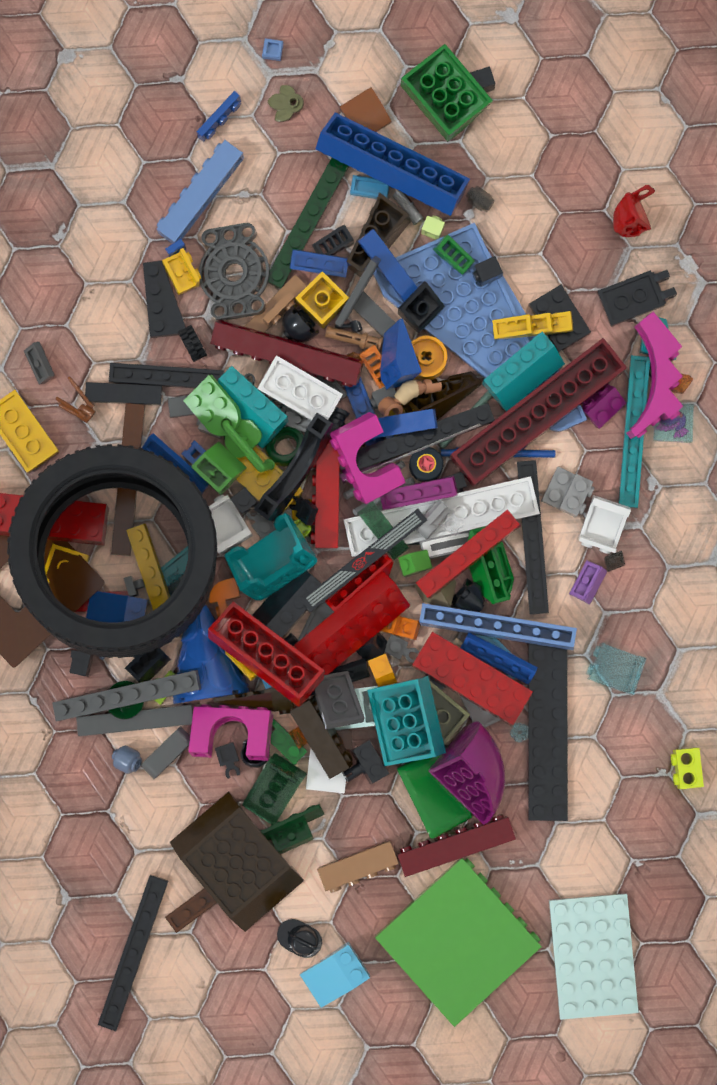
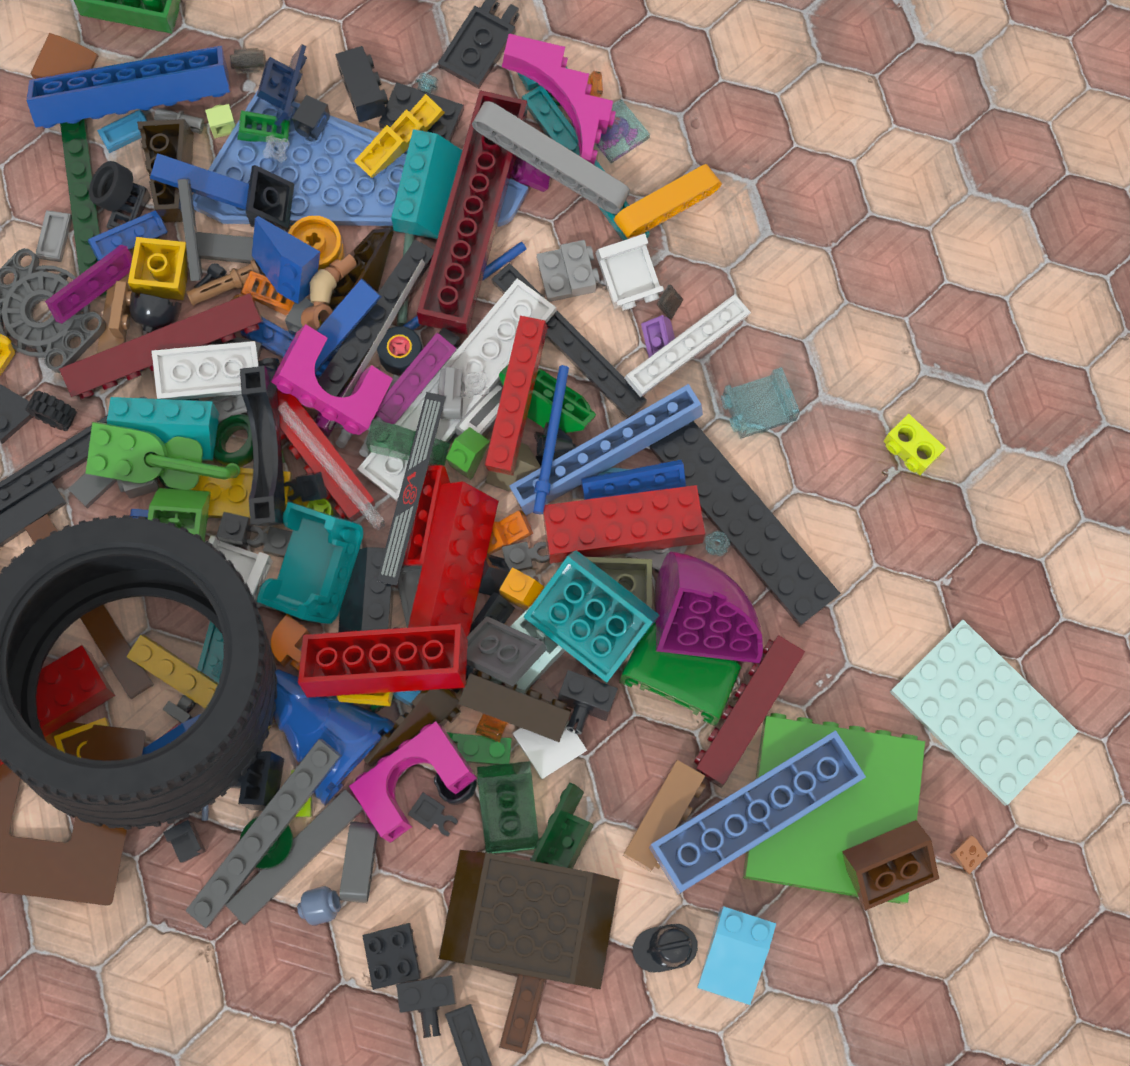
camera: 45 degrees left, 10 degrees down
none -> light grey tile [35,210,72,262]
none -> magenta plate [45,245,132,324]
none -> black tyre [89,161,134,211]
none -> dark blue bracket [257,44,307,126]
none -> clear plate [263,135,290,162]
none -> clear tile [278,402,385,530]
none -> black brick [335,46,388,123]
none -> black hinge [362,923,421,990]
none -> black brick [396,975,457,1038]
none -> clear light blue plate [415,73,438,94]
none -> light grey beam [472,101,630,214]
none -> blue bar [533,365,569,515]
none -> light orange beam [614,164,722,239]
none -> white tile [624,294,751,397]
none -> medium blue brick [649,730,866,895]
none -> reddish brown slope [842,820,939,911]
none -> nougat slope [950,835,988,874]

